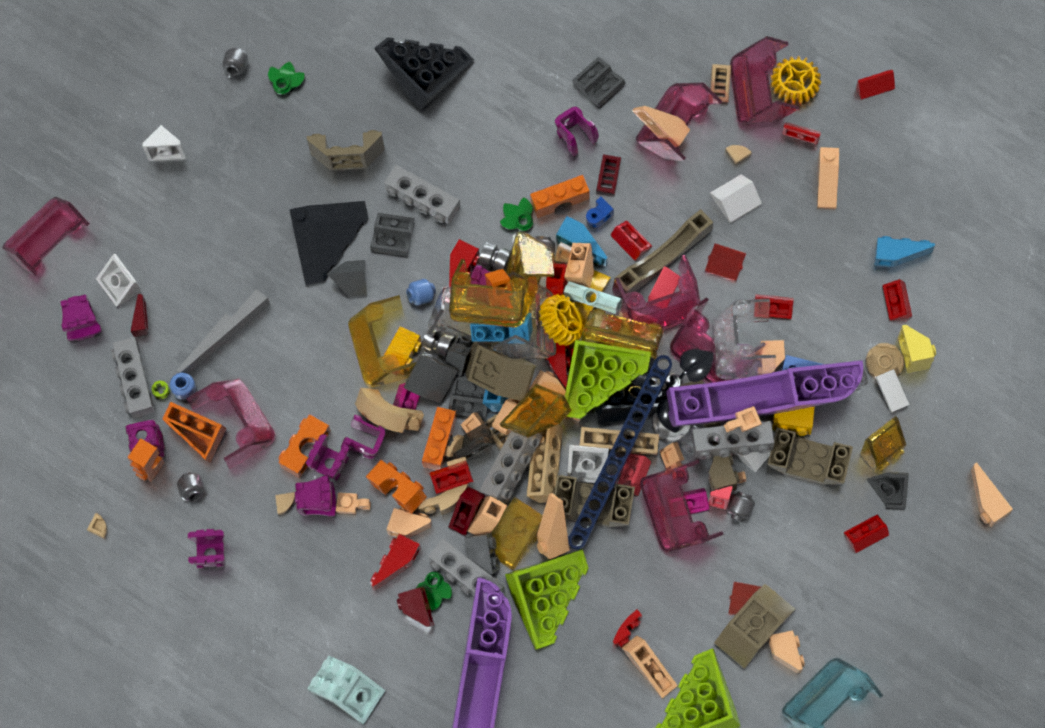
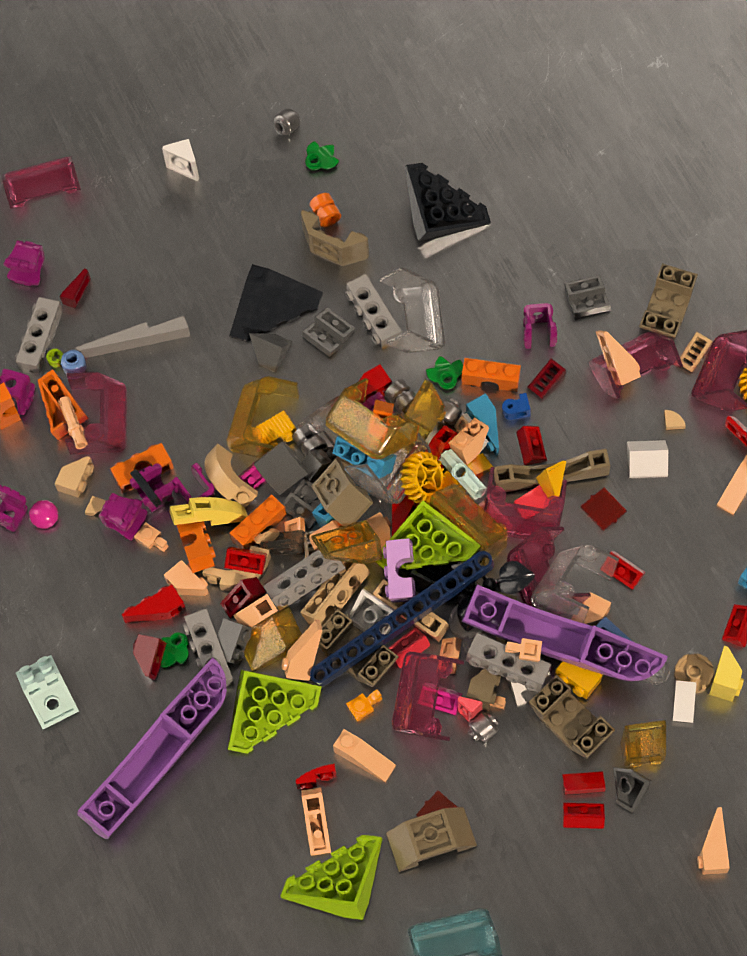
camera: 30 degrees right, 5 degrees down
white slope [96,254,141,307] -> none
flat silver head [177,472,205,502] -> none
medium blue head [406,279,436,306] -> none
light nougat slope [768,630,805,674] -> none
none -> dark pink hair [29,500,59,529]
none -> tan slope [55,456,94,498]
none -> light nougat pin [58,396,88,449]
none -> black tile [130,469,162,508]
none -> light yellow slope [169,497,248,526]
none -> orange wheel [309,193,341,227]
none -> light nougat slope [333,729,396,783]
none -> light orange plate [346,689,383,722]
none -> clear windscreen [380,267,445,353]
none -> lavender arch [383,538,416,603]
none -> yellow slope [536,461,566,502]
none -> red slope [562,771,606,795]
none -> dark tan slope [639,263,698,338]

